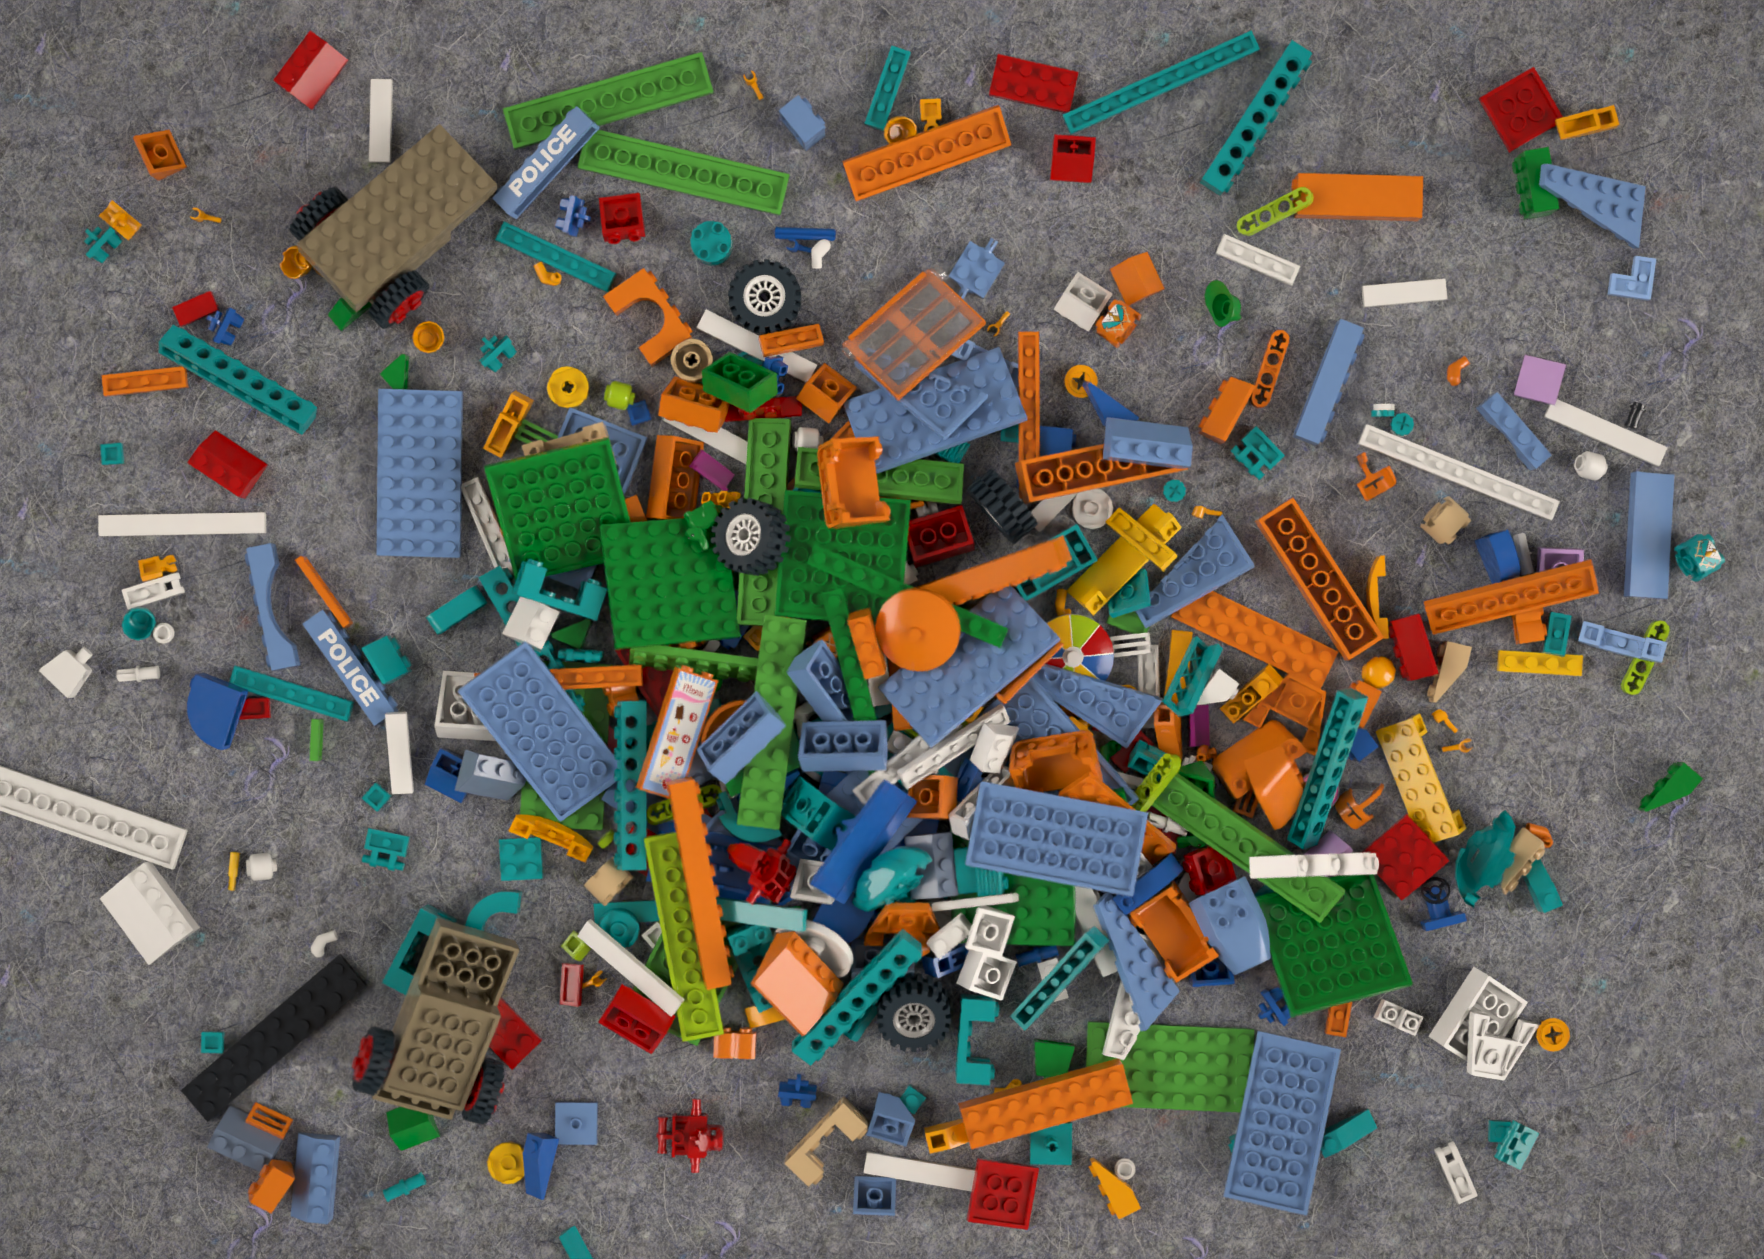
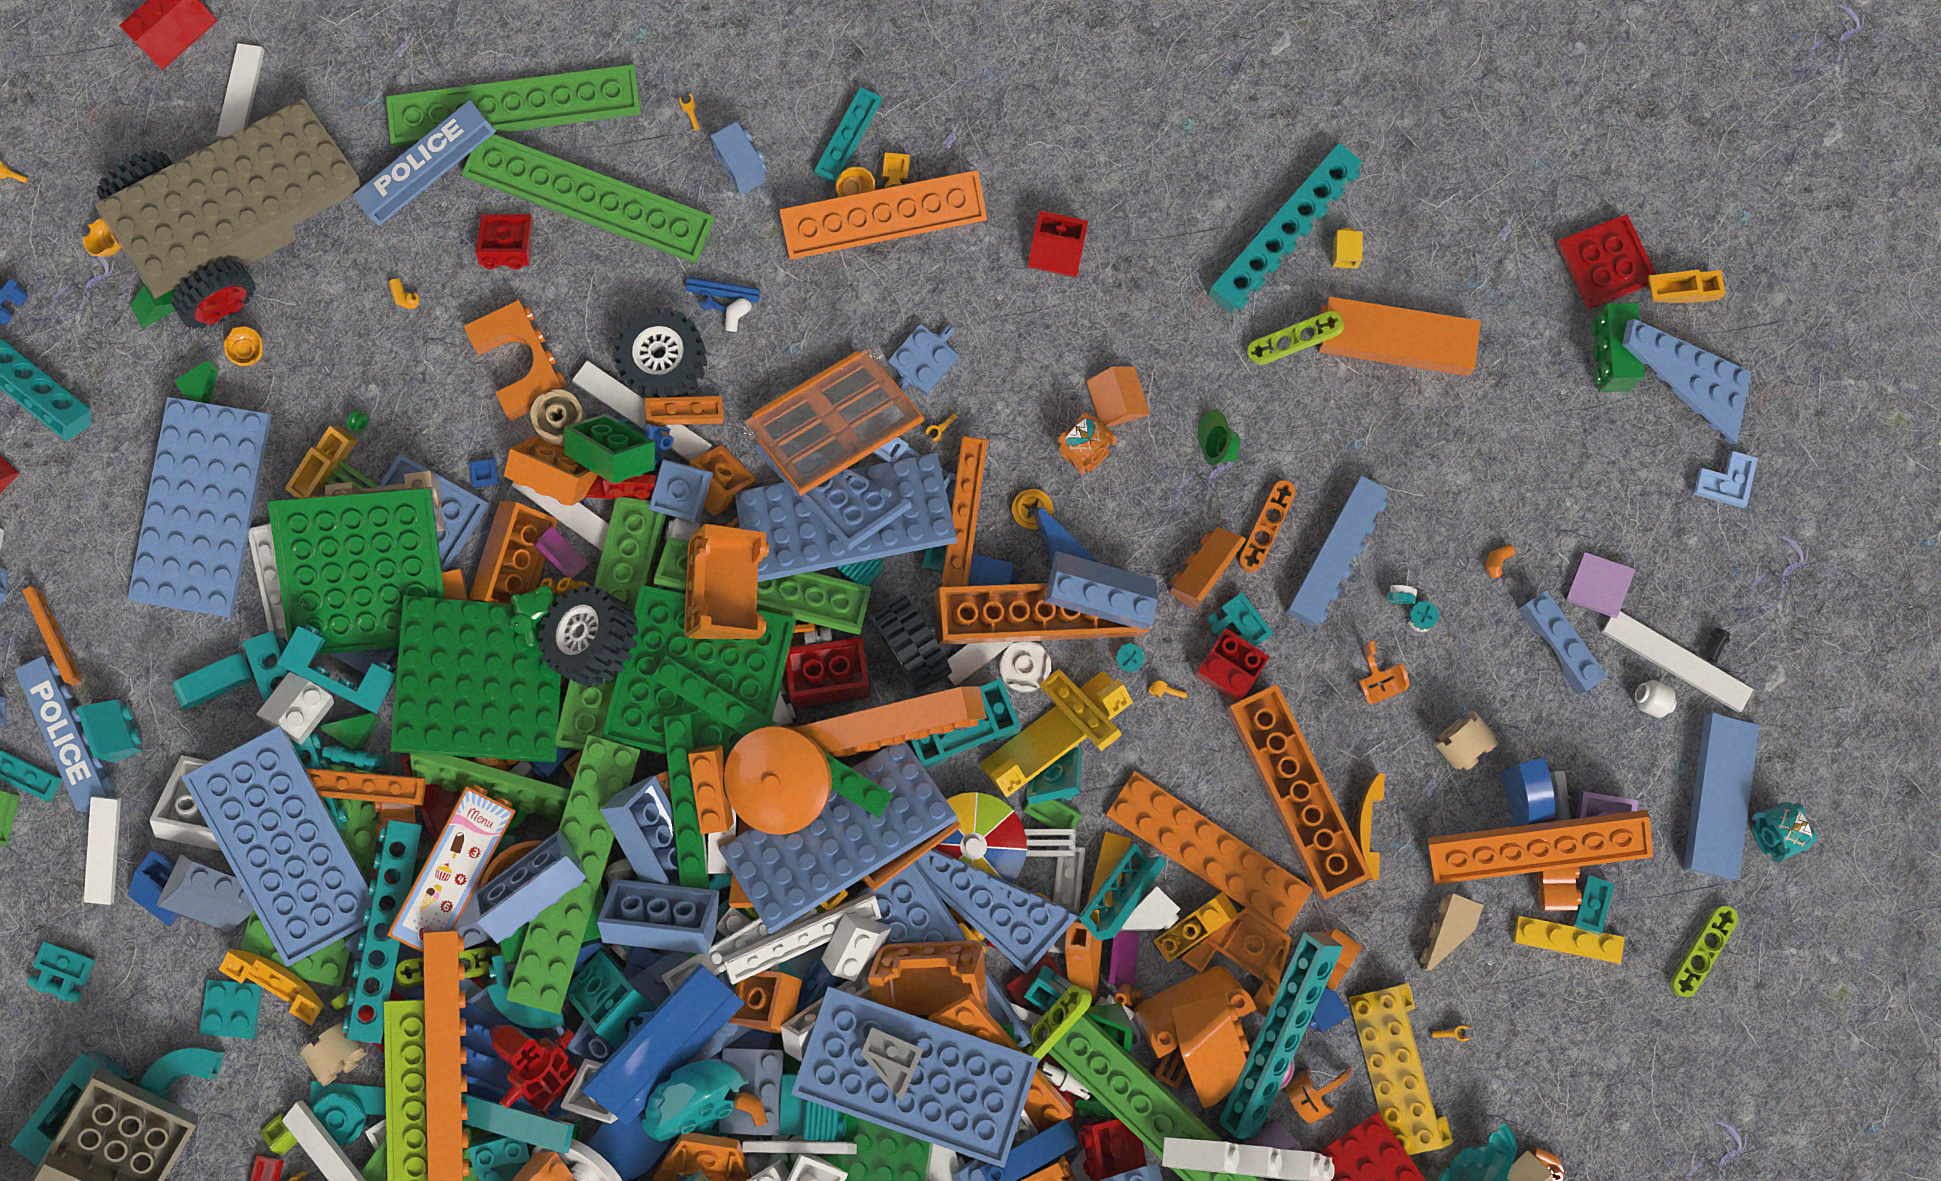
camera: 10 degrees right, 10 degrees down
teal tile [362,782,392,812] -> none
teal hips [479,335,517,372] -> none
teal tile [495,221,617,293] -> none
yellow plate [547,366,589,409] -> none
blue hips [555,195,591,237] -> none
lime head [604,381,636,410] -> none
teal brick [690,221,733,266] -> none
red plate [989,54,1079,113] -> none
white slope [1054,272,1112,332] -> none
light orange arm [1055,589,1071,616] -> none
teal plate [1062,30,1260,135] -> none
green arm [1100,740,1121,763] -> none
medium blue wing [1135,514,1254,628] -> none
white tile [1215,234,1300,286] -> none
white plate [1358,424,1560,521] -> none
white tile [1362,279,1447,308] -> none
light orange hair [1362,656,1396,689] -> none
red slope [1388,613,1439,681] -> none
light orange hand [1432,709,1458,733] -> none
light blue slope [1578,621,1667,663] -> none
green slope [1638,762,1703,812] -> none
none -> green bush [346,408,370,435]
none -> medium blue plate [648,459,713,523]
none -> orange arm [734,1092,768,1127]
none -> light grey wing [861,1028,924,1101]
none -> red slope [1195,629,1270,703]
none -> yellow brick [1333,228,1363,269]

